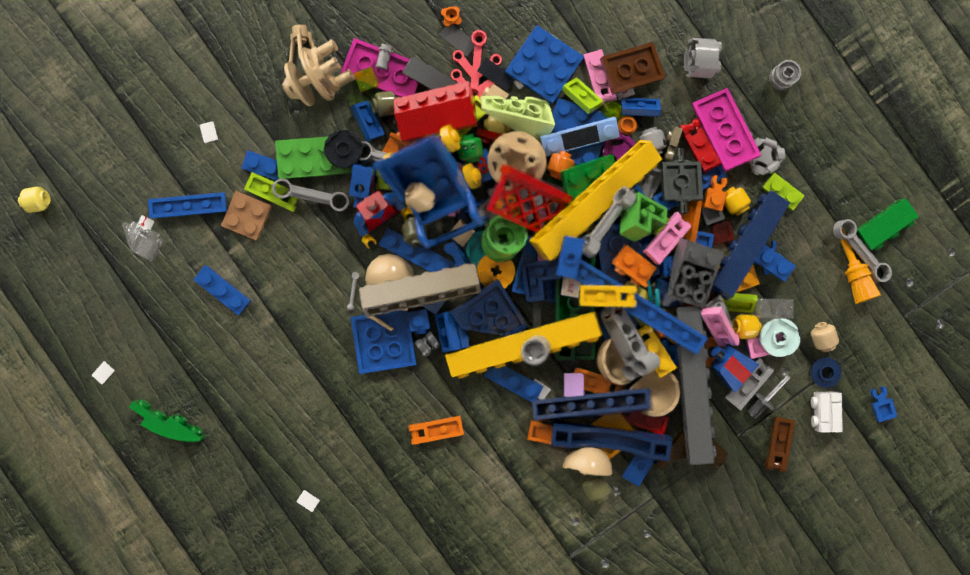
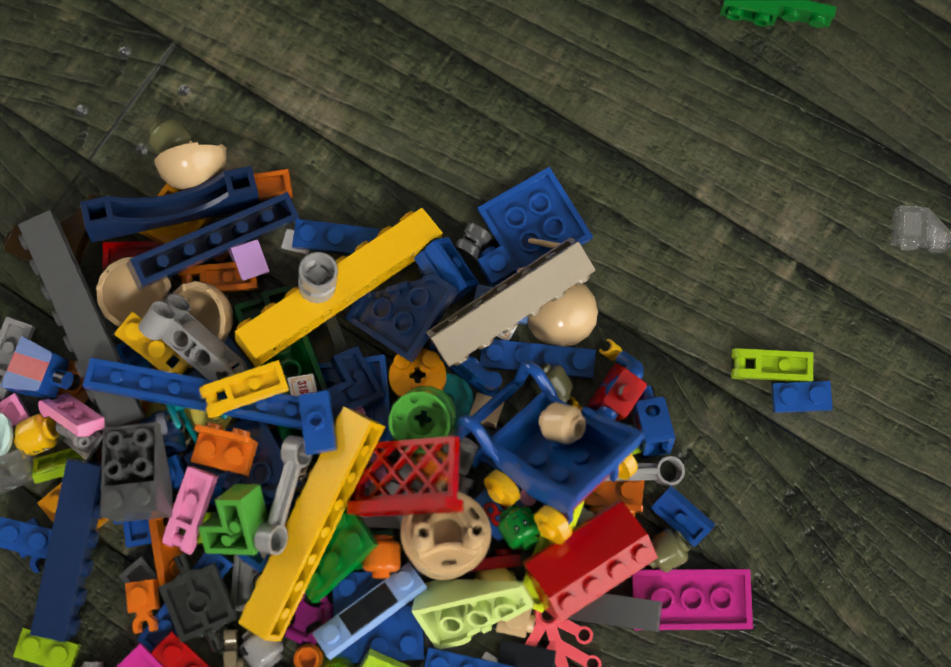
camera: 160 degrees right, 10 degrees down
white sticker [92,361,114,384] -> none
white sticker [134,215,154,238] -> none
blue plate [148,192,228,219] -> none
blue plate [193,265,252,315] -> none
white sticker [200,121,218,143] -> none
medium nougat plate [221,191,272,241] -> none
light grey piece [272,179,349,211] -> none
bright green plate [275,137,353,179] -> none
tan piece [282,39,355,107] -> none
tan plant [289,25,315,63] -> none
black tile [324,130,363,169] -> none
light grey hinge [347,272,360,312] -> none
clear neon green tile [354,66,379,92] -> none
light grey pin [375,44,393,70] -> none
orange plate [408,415,464,445] -> none
blue plate [622,454,655,487] -> none
clear red tile [710,221,735,244] -> none
yellow head [724,186,751,216] -> none

